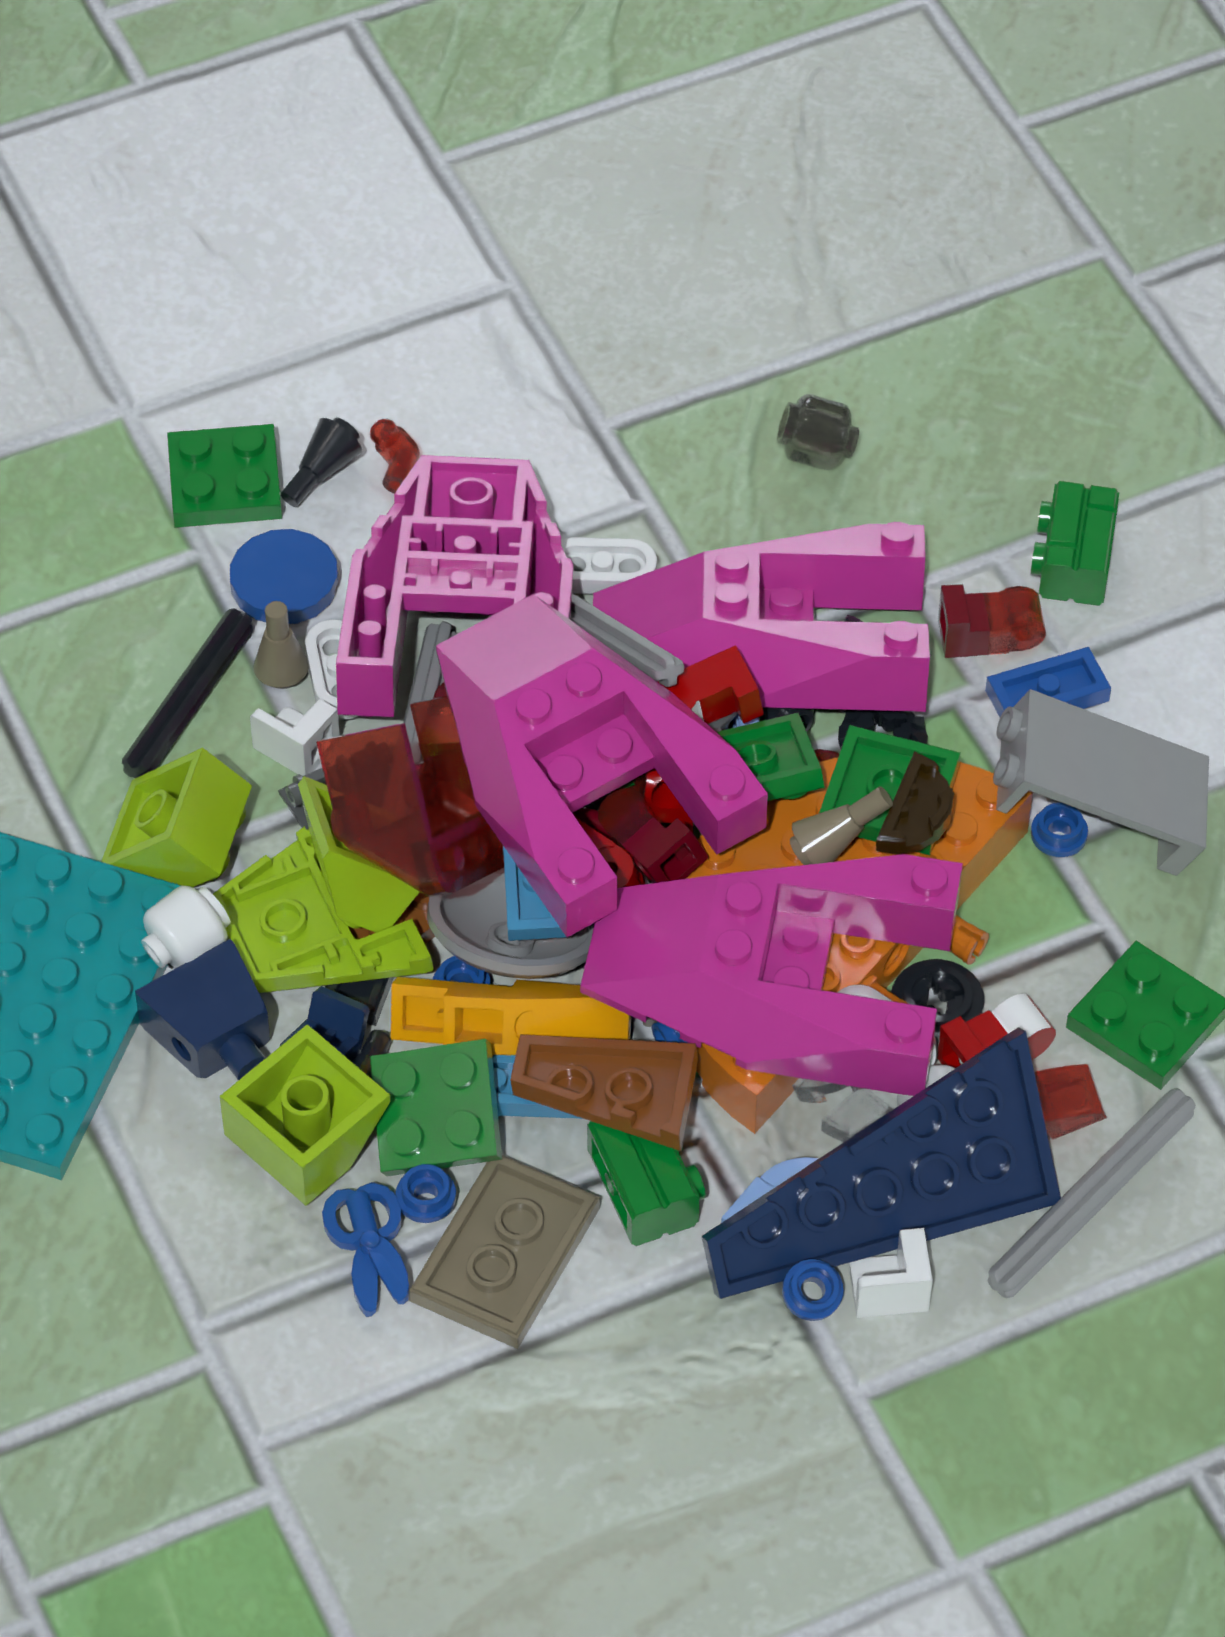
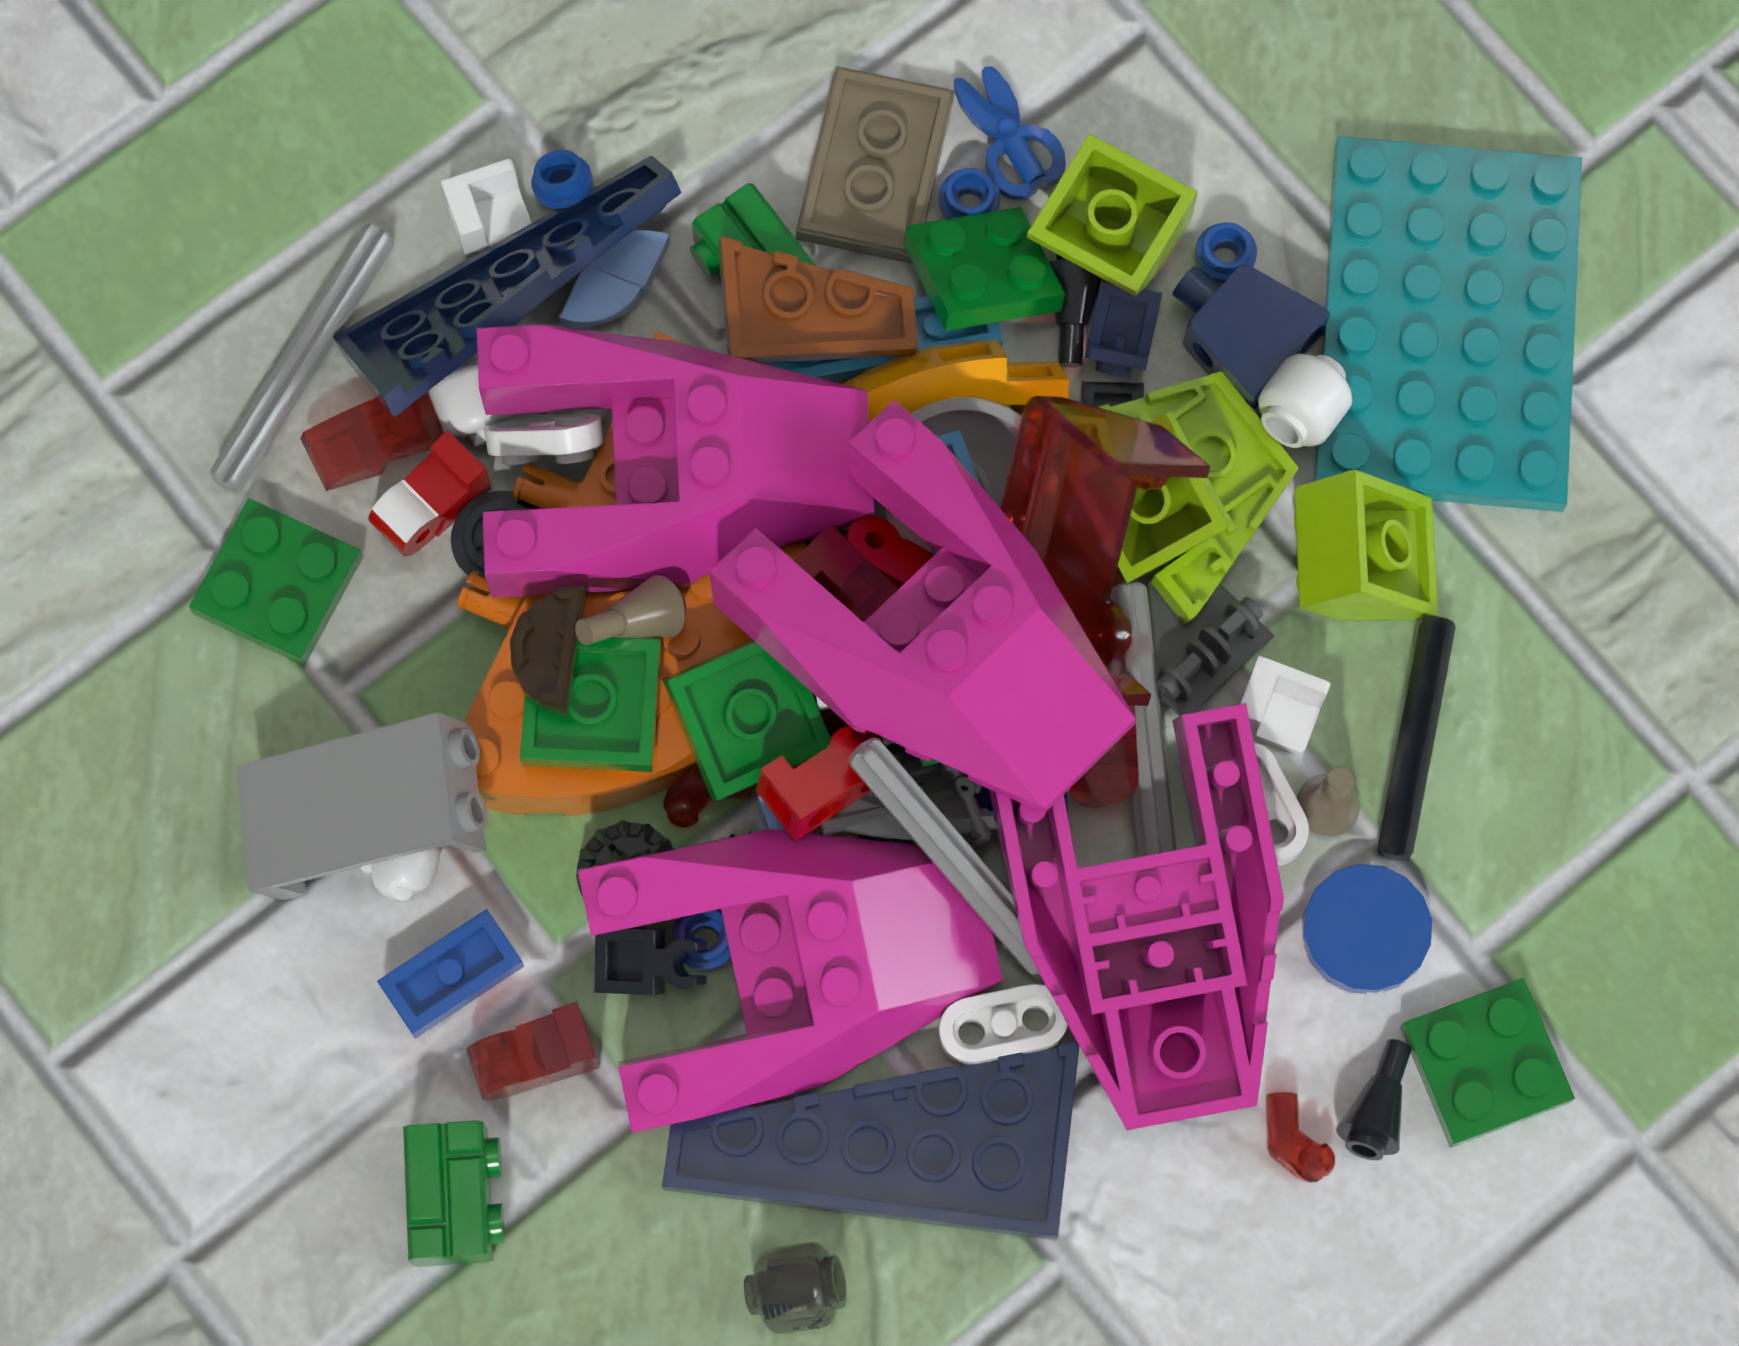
camera: 165 degrees right, 20 degrees up
none -> dark blue wing [662,1042,1080,1240]
none -> blue plate [1195,222,1257,283]

